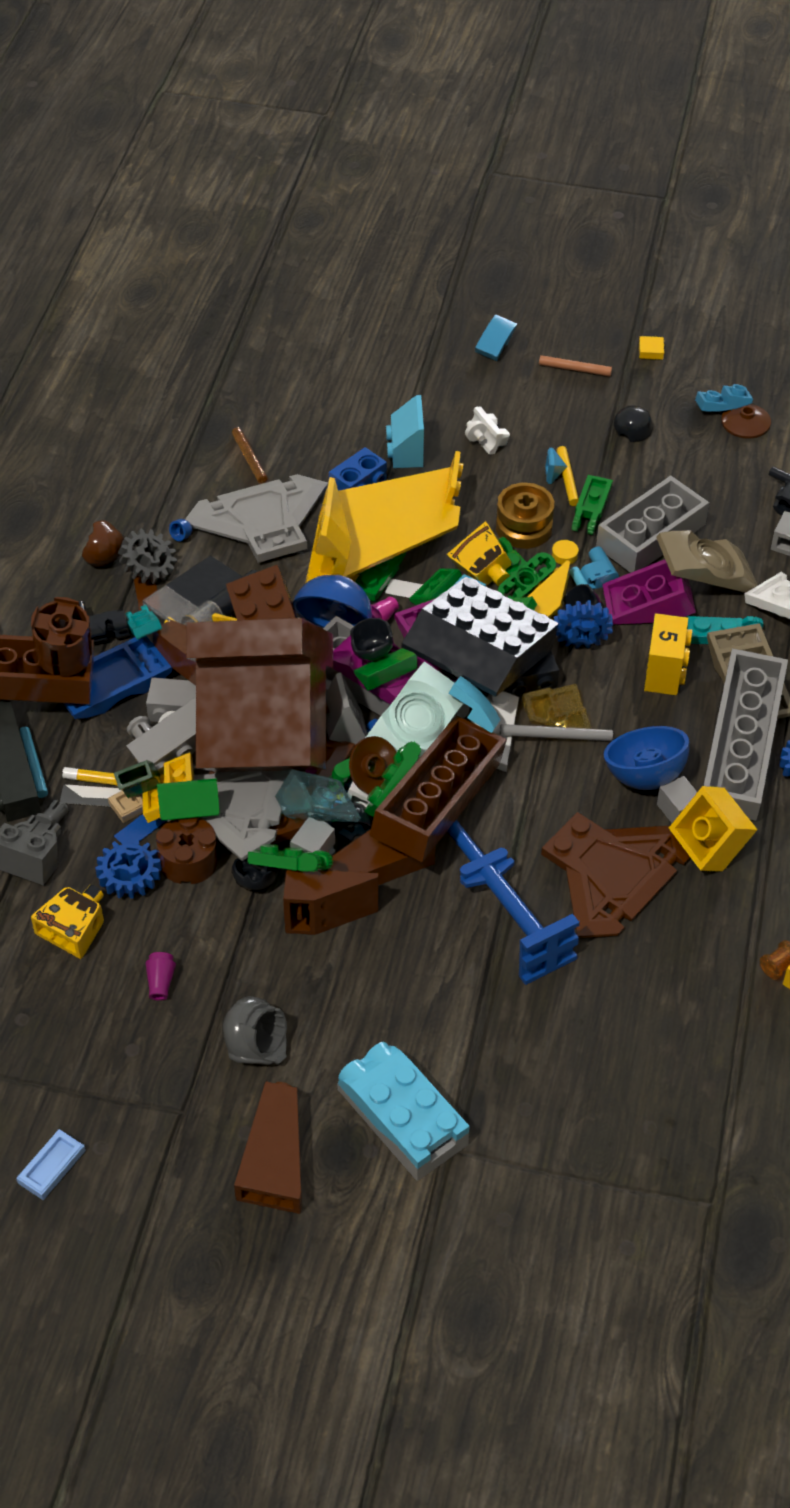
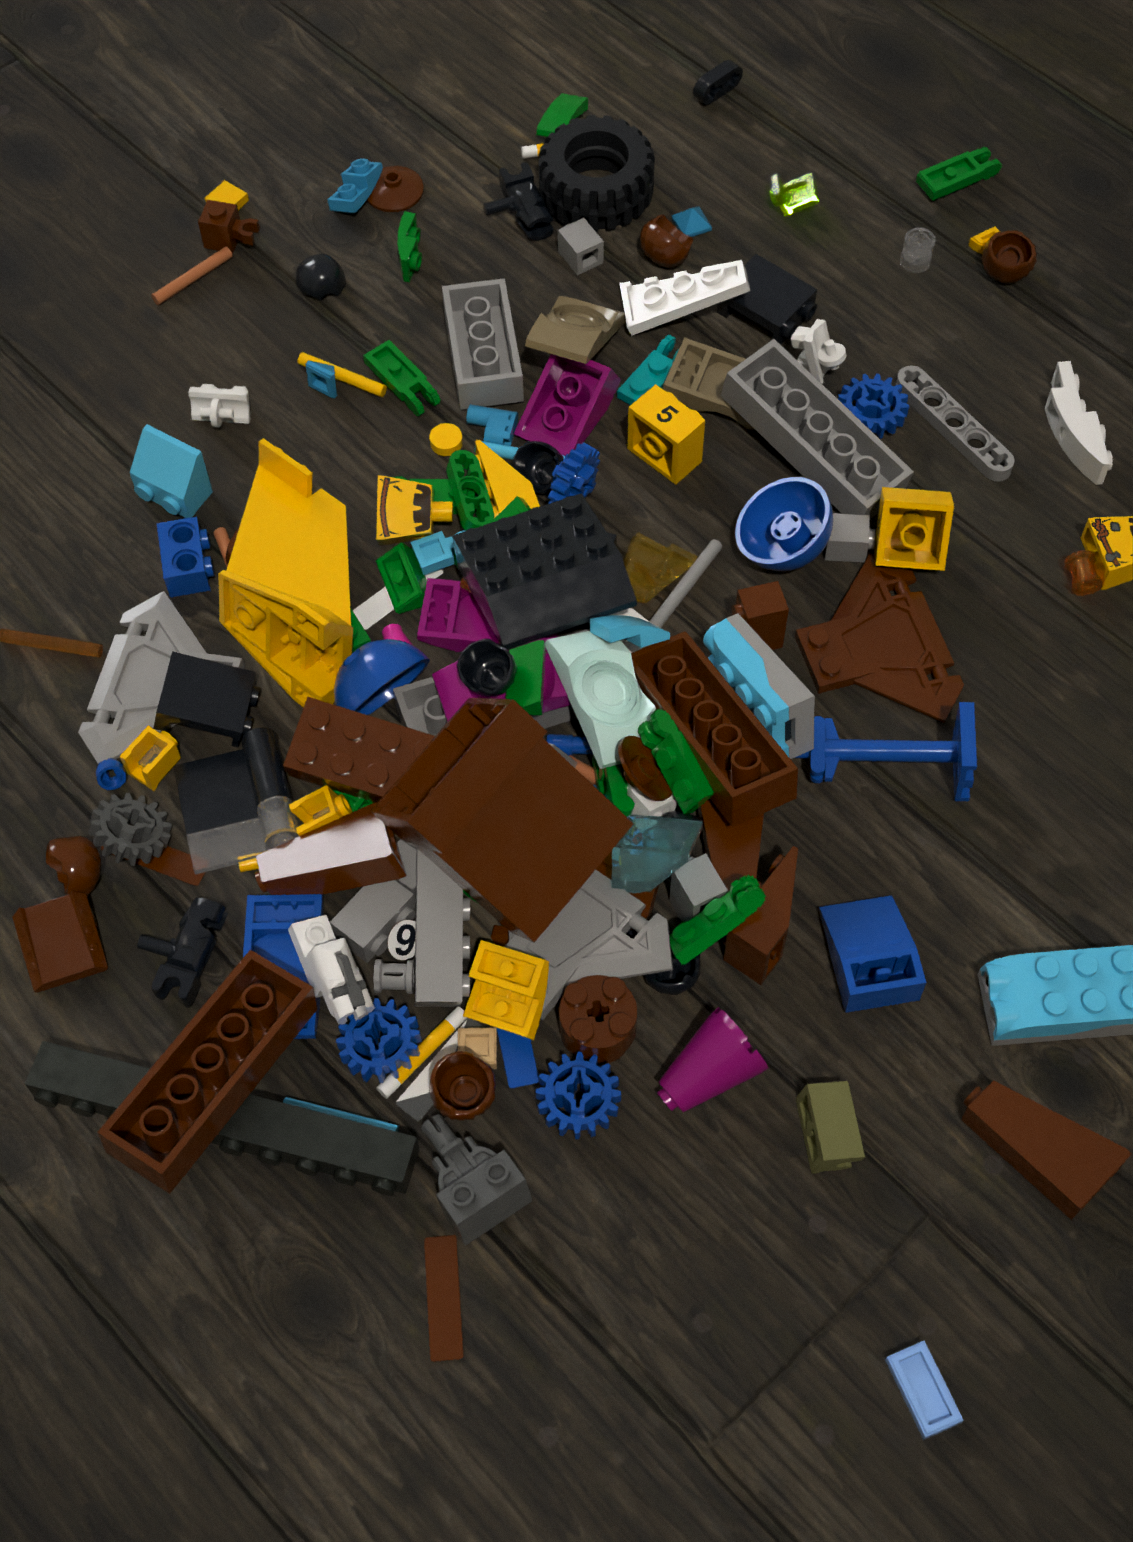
camera: 55 degrees left, 10 degrees up
reddish brown cylinder [31,597,92,677] -> none
yellow torso [31,885,104,959] -> none
dark green piece [114,760,161,798] -> none
teal hinge [125,605,162,640] -> none
magenta cone [145,952,176,1001] -> none
green slope [157,778,220,820] -> none
dark grey helmet [222,996,287,1065] -> none
dark azure slope [475,314,517,361] -> none
pearl gold wheel [496,483,555,549] -> none
none -> reddish brown slope [12,891,108,993]
none -> yellow window [120,726,181,791]
none -> black panel [153,651,260,748]
none -> reddish brown brick [198,200,260,253]
none -> white plate [288,915,375,1025]
none -> blue gear [336,998,422,1083]
none -> green slope [398,211,422,282]
none -> reddish brown hair [429,1051,496,1121]
none -> magenta cone [657,1007,769,1113]
none -> piece [703,613,815,759]
none -> reddish brown brick [732,581,789,650]
none -> olive hinge [796,1081,865,1174]
none -> blue slope [819,895,926,1013]

